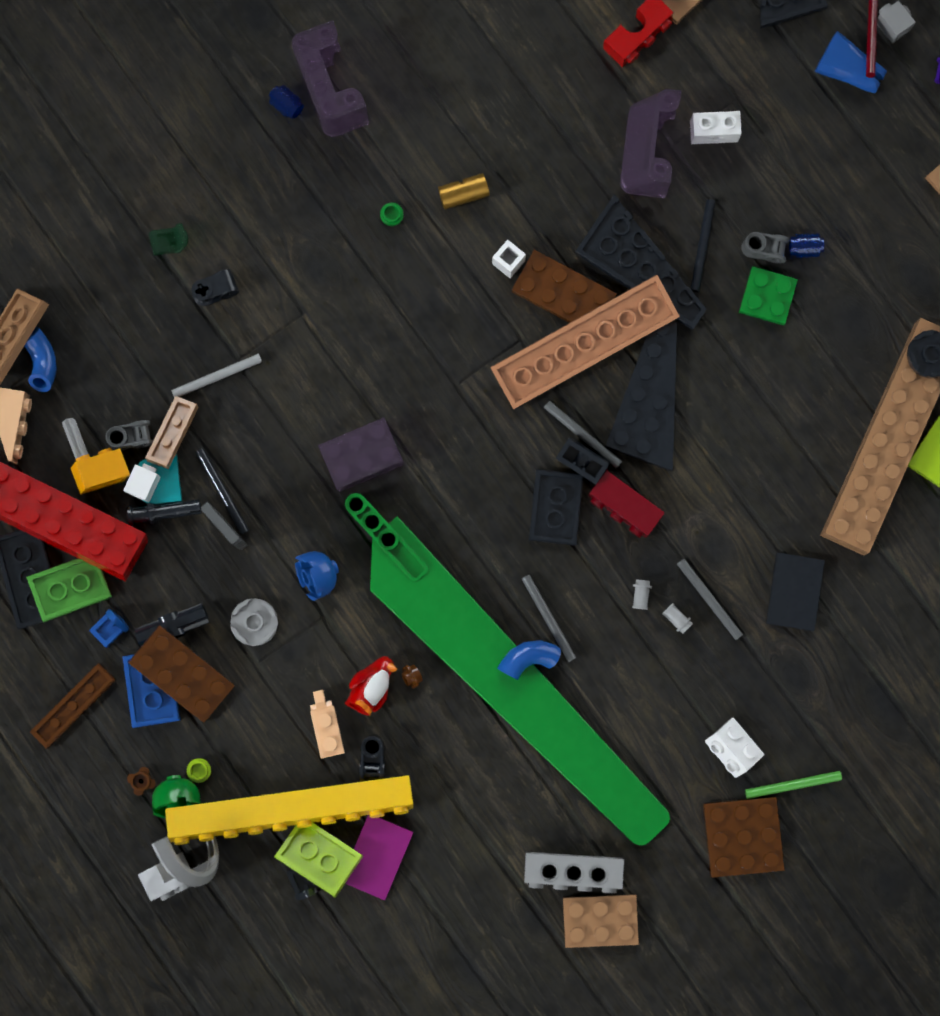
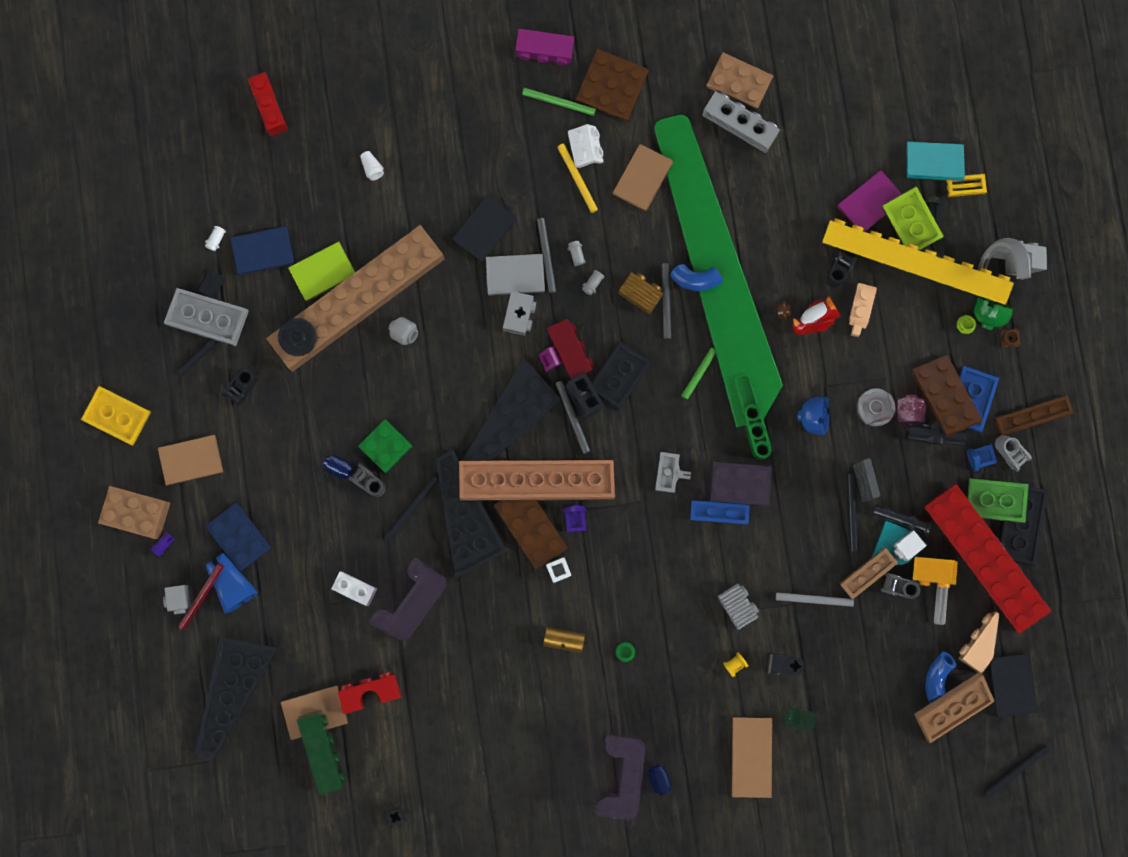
camera: 155 degrees left, 0 degrees up
none -> dark blue plate [205,503,272,572]
none -> light grey head [389,317,418,345]
none -> light grey tile [486,254,545,296]
none -> light grey brick [503,291,537,336]
none -> magenta brick [515,29,574,66]
none -> magenta plate [539,346,562,372]
none -> yellow bar [557,144,598,213]
none -> dark purple tile [563,506,587,532]
none -> medium nougat tile [613,144,673,211]
none -> pearl gold brick [618,272,663,314]
none -> light grey plate [655,452,691,493]
none -> bright green bar [681,348,716,400]
none -> blue plate [690,500,750,525]
none -> light grey brick [717,584,759,630]
none -> yellow bush [723,652,748,677]
none -> medium nougat tile [732,717,772,798]
none -> clear pink brick [897,395,926,423]
none -> teal tile [906,142,965,181]
none -> yellow tile [946,174,987,197]
none -> light grey piece [995,435,1032,472]

